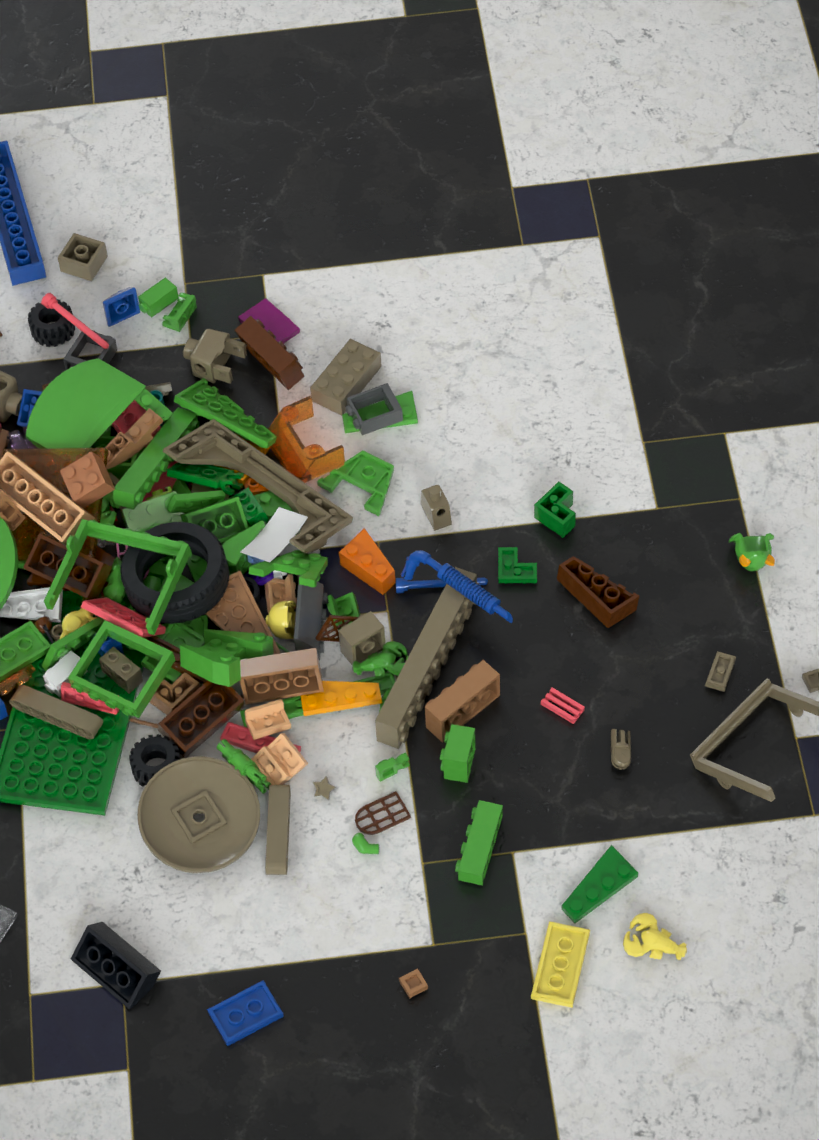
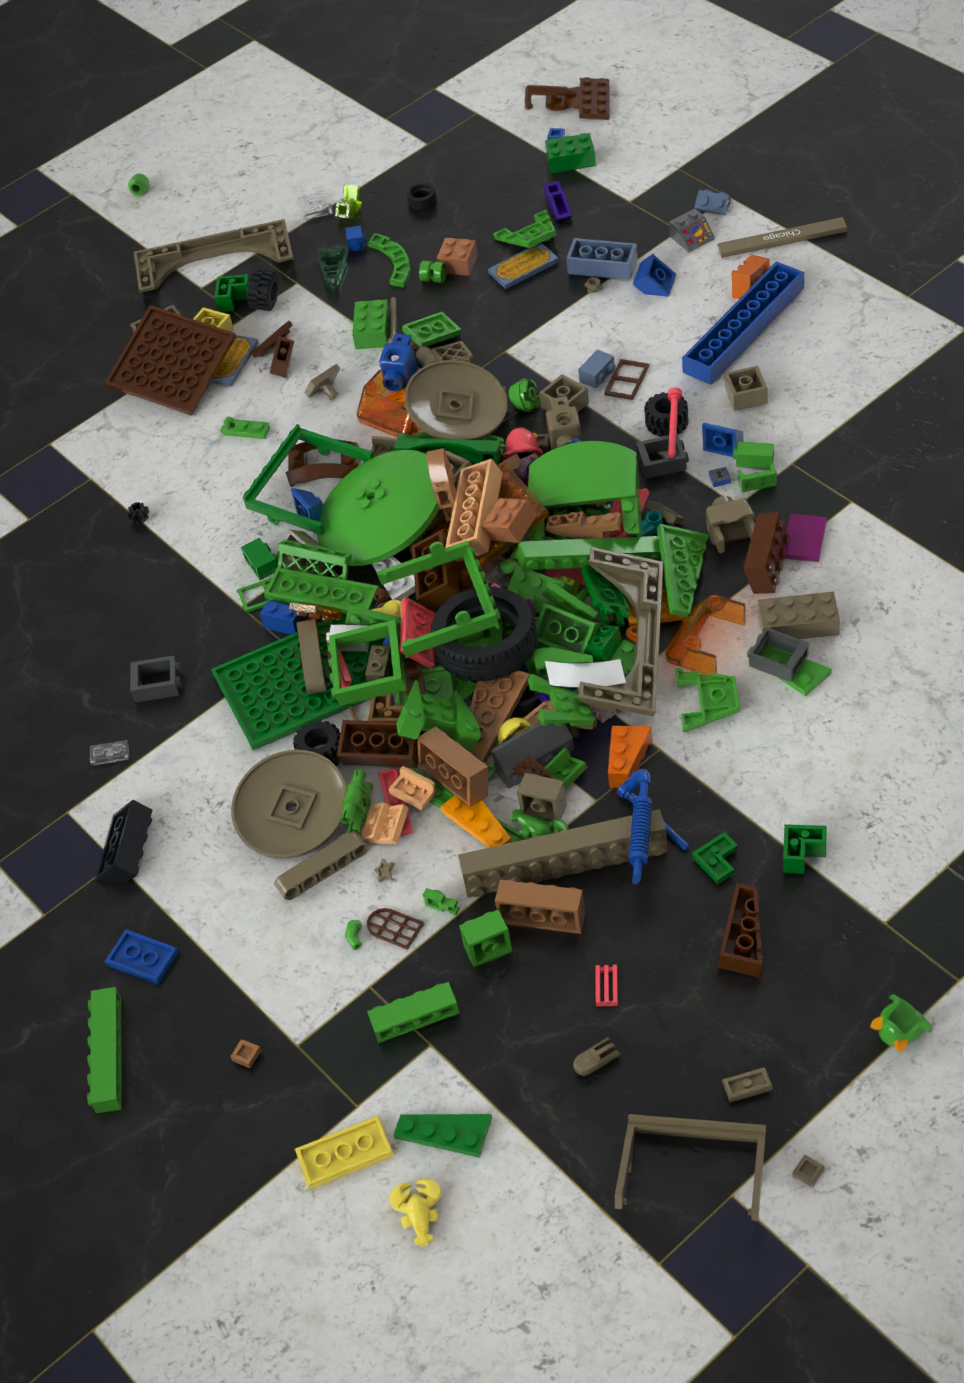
camera: 60 degrees right, 5 degrees down
dark tan torso [421,485,452,531] -> none
none -> bright green brick [87,987,122,1113]
none -> tile [709,467,731,487]

